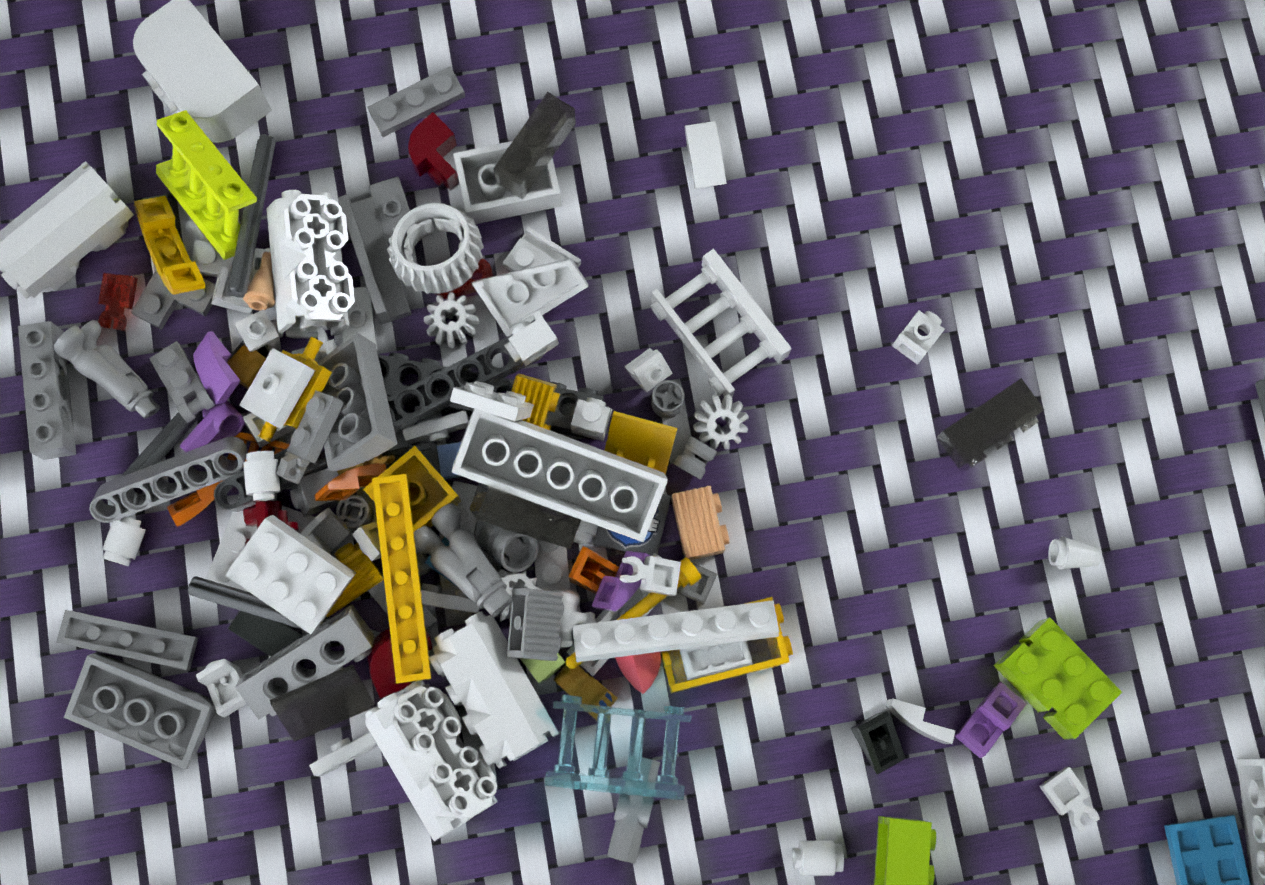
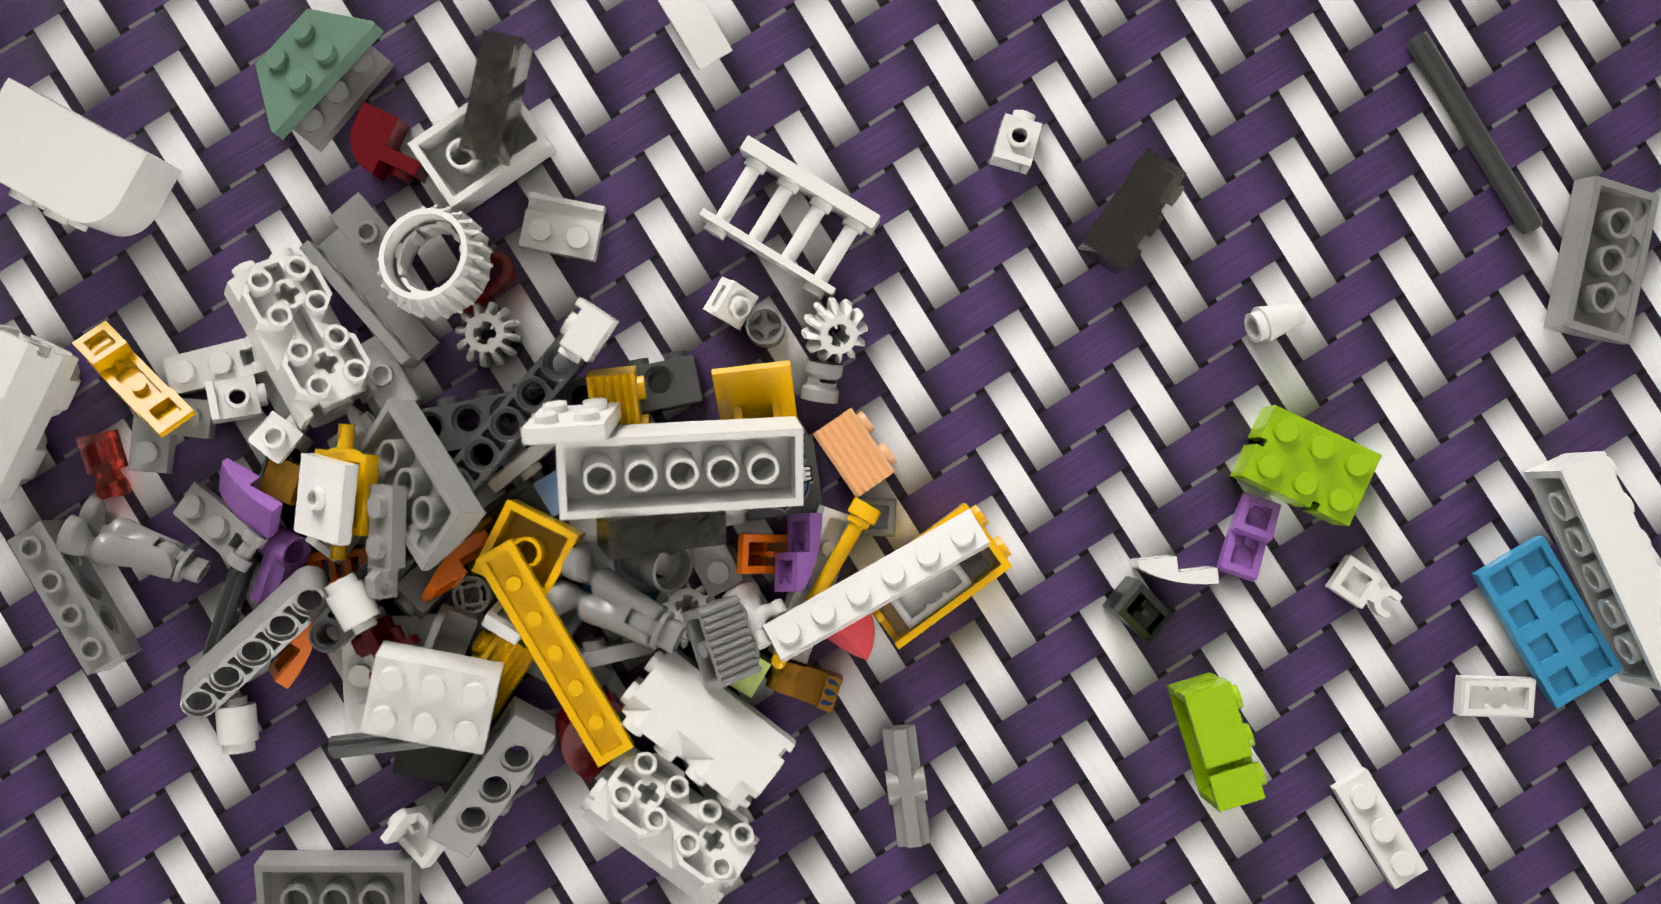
camera: 20 degrees left, 10 degrees up
light grey plate [56,610,198,671] -> none
neon yellow fence [156,110,257,260] -> none
dark grey axle [228,134,276,298] -> none
light nougat cone [243,252,275,311] -> none
clear smoke piece [270,664,375,742] -> none
white plate [309,732,378,777] -> none
white wing [472,258,588,337] -> none
clear light blue fence [544,695,692,800] -> none
white brick [571,398,612,441] -> none
white plate [619,556,681,596] -> none
white brick [792,840,844,876] -> none
none -> sand green wing [255,9,384,140]

